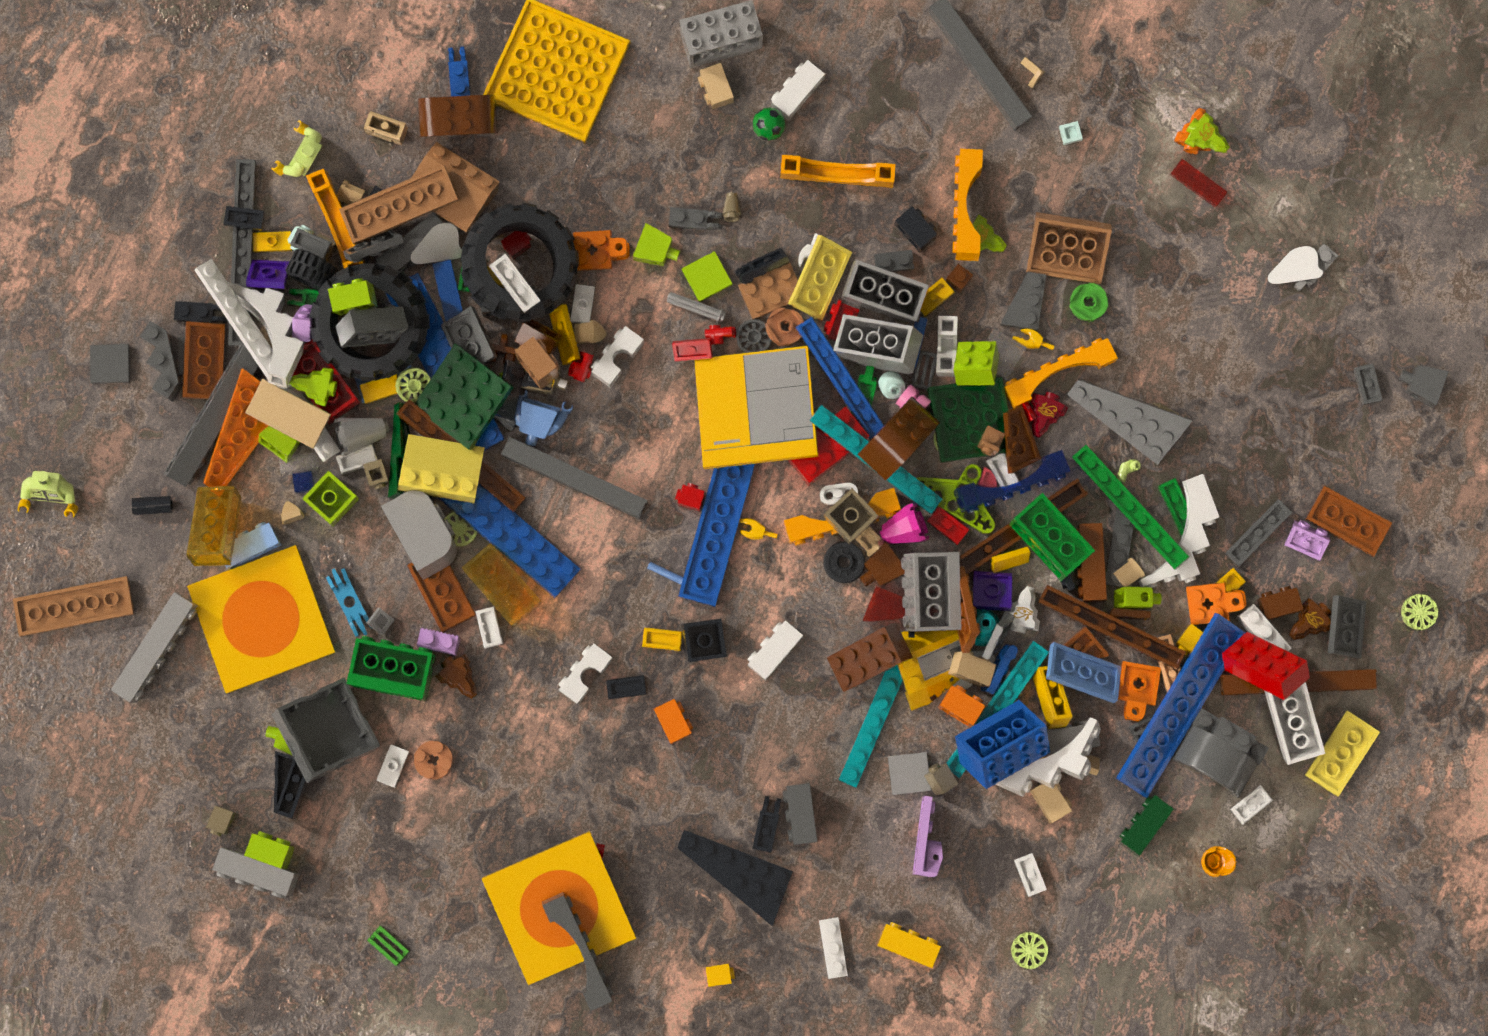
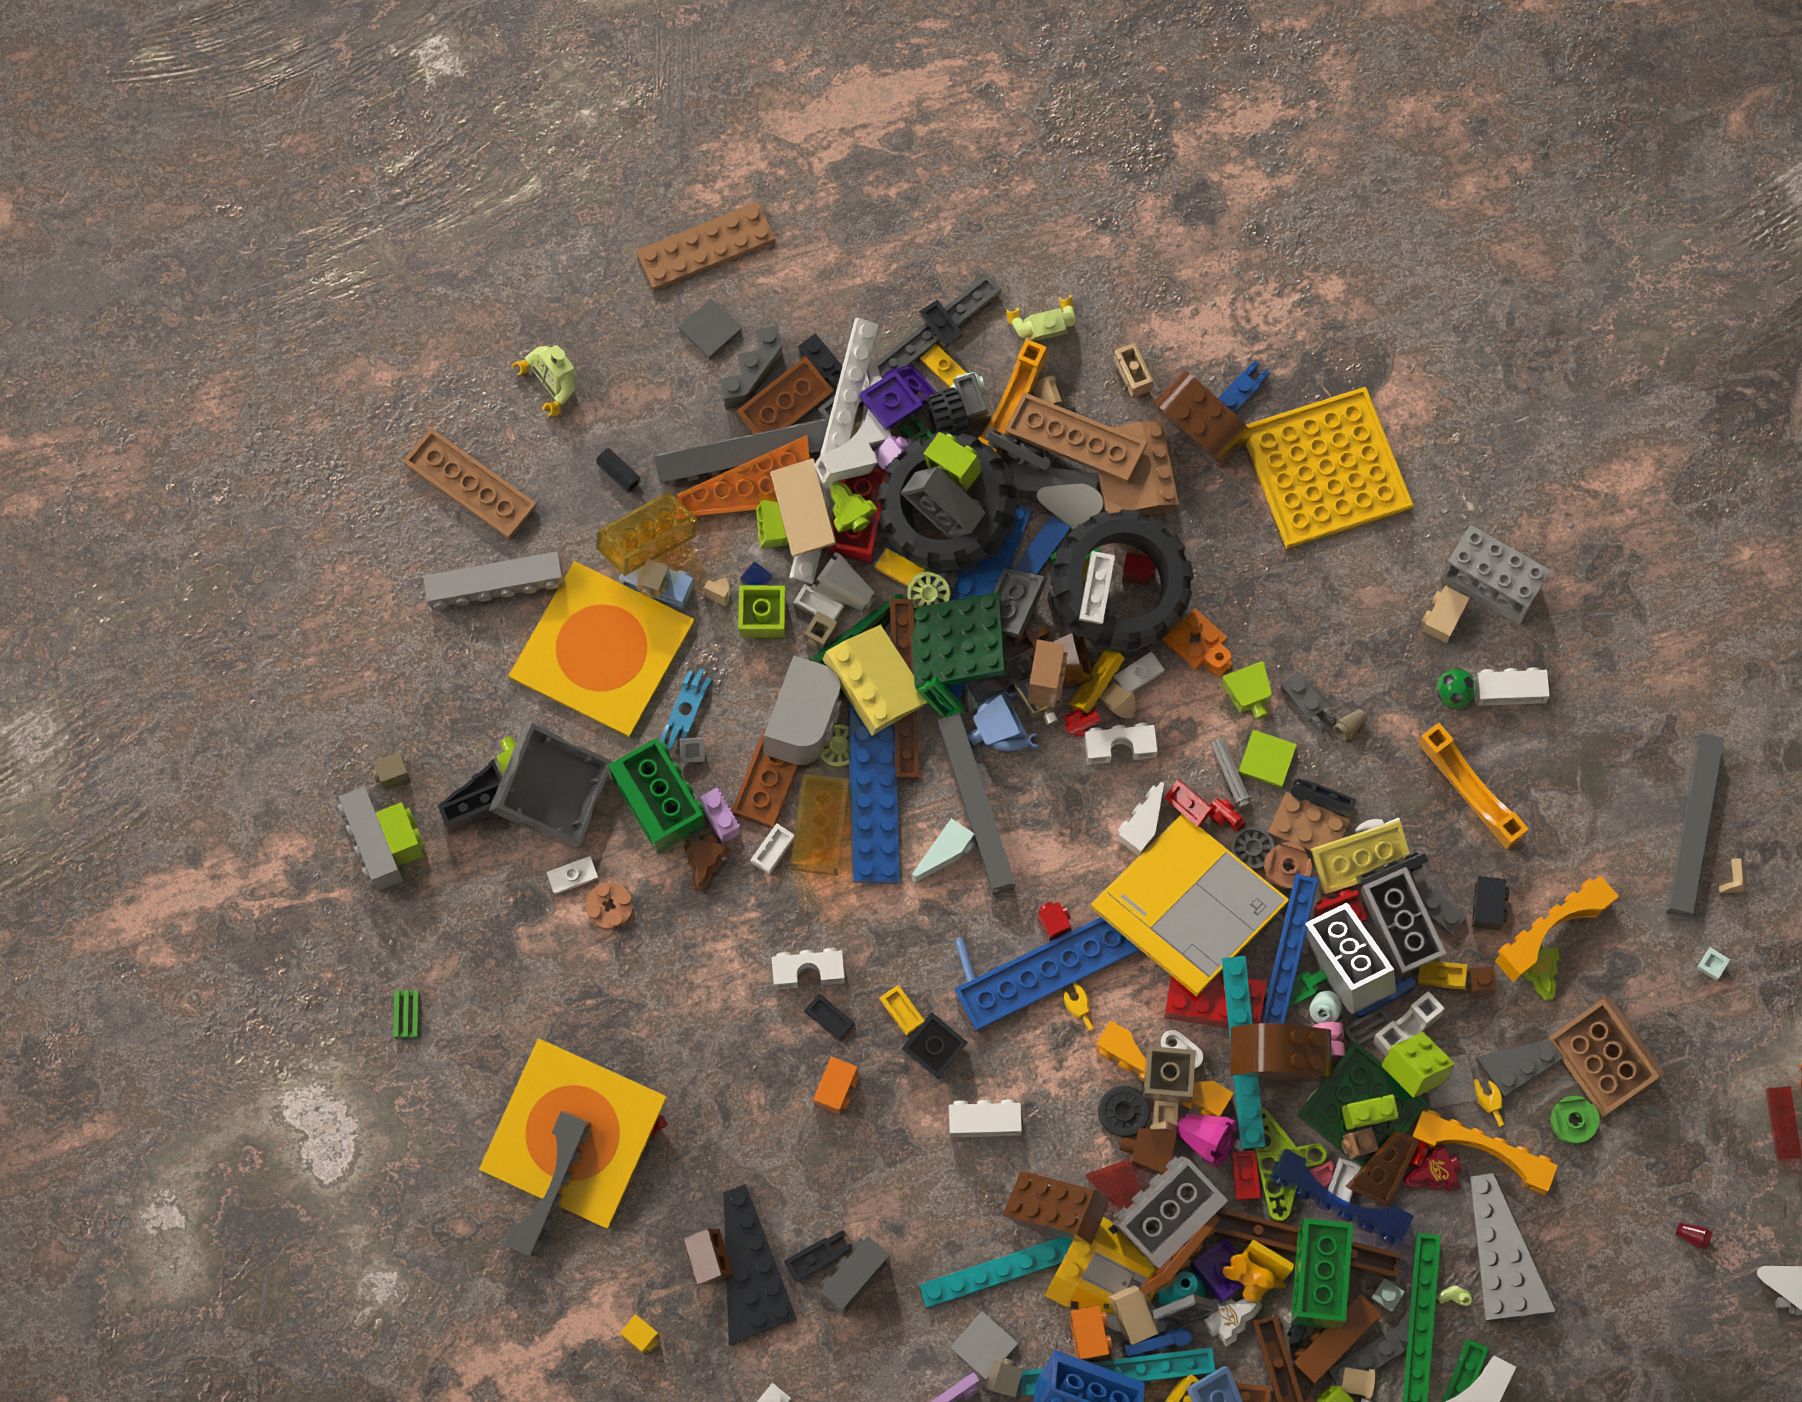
camera: 50 degrees right, 10 degrees down
none -> medium nougat plate [636,202,776,291]
none -> dark tan brick [637,559,670,598]
none -> brick [684,1229,733,1285]
none -> dark purple plate [859,370,923,431]
none -> light aqua slope [912,819,975,882]
none -> green tile [917,676,964,718]
none -> white slope [1117,782,1164,856]
none -> light orange animal [1223,1251,1287,1302]
none -> lime brick [1342,1095,1399,1130]
none -> black plate [1356,850,1428,887]
none -> light aqua plate [1371,1278,1405,1313]
none -> dark red cone [1675,1222,1713,1250]

